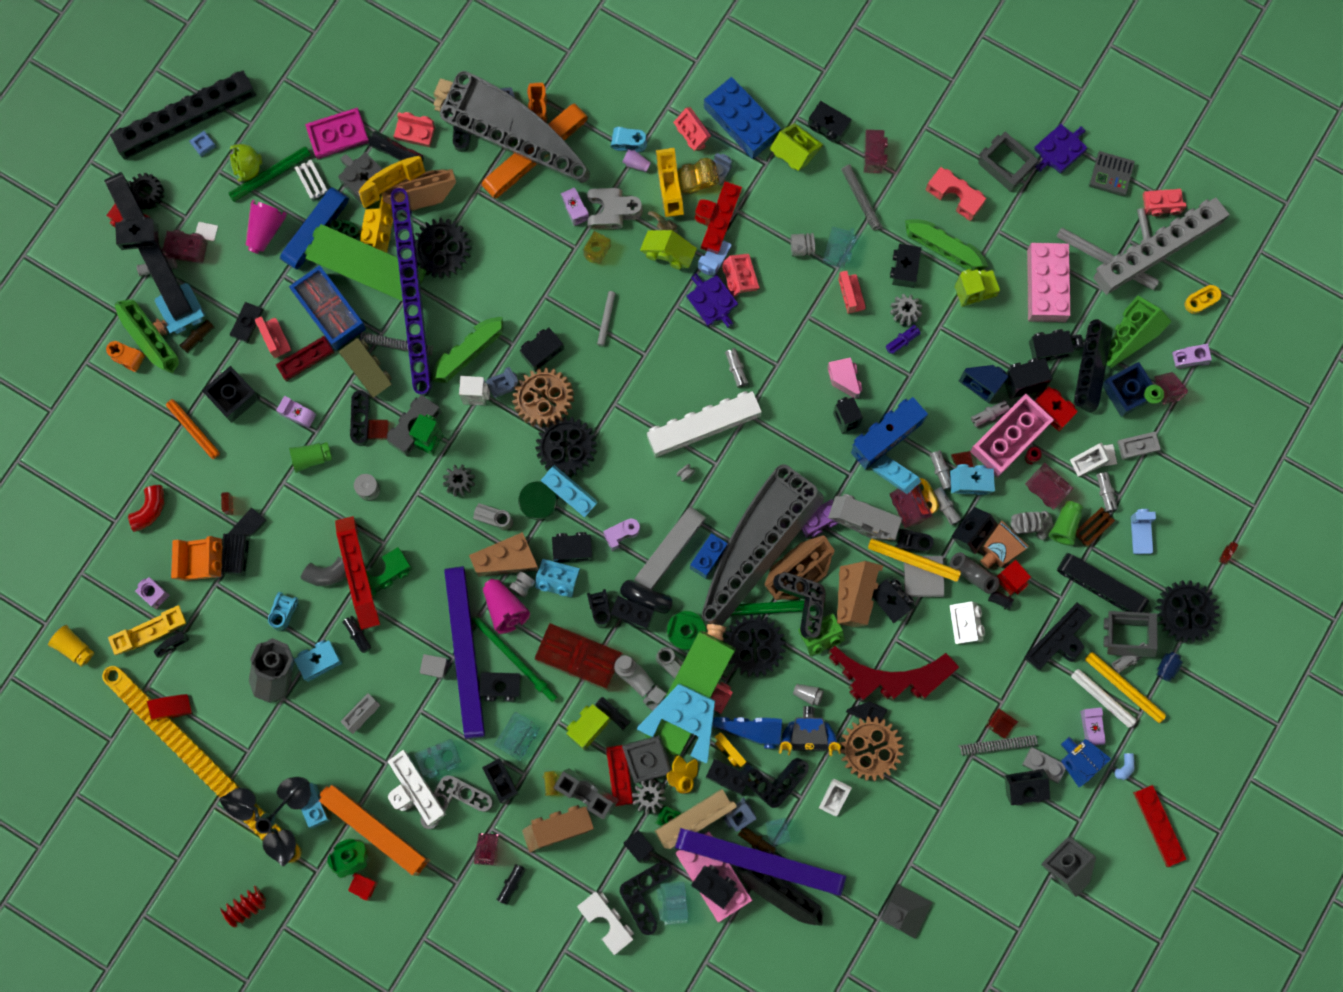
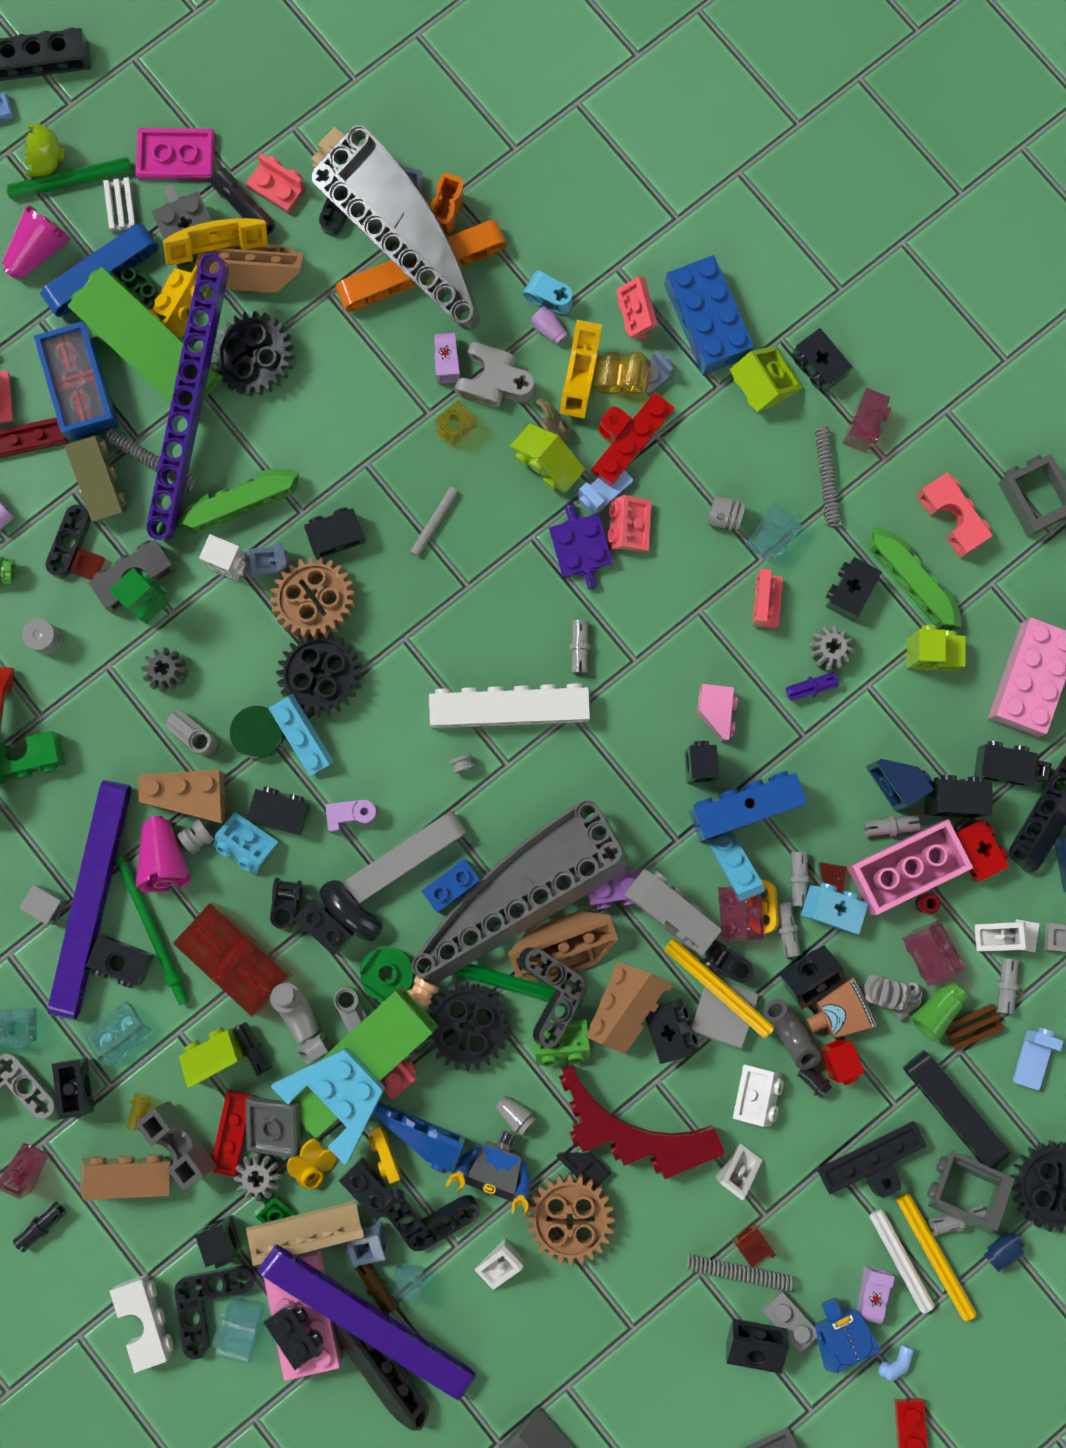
camera: 15 degrees right, 5 degrees up
none -> white slope [715,1144,762,1200]

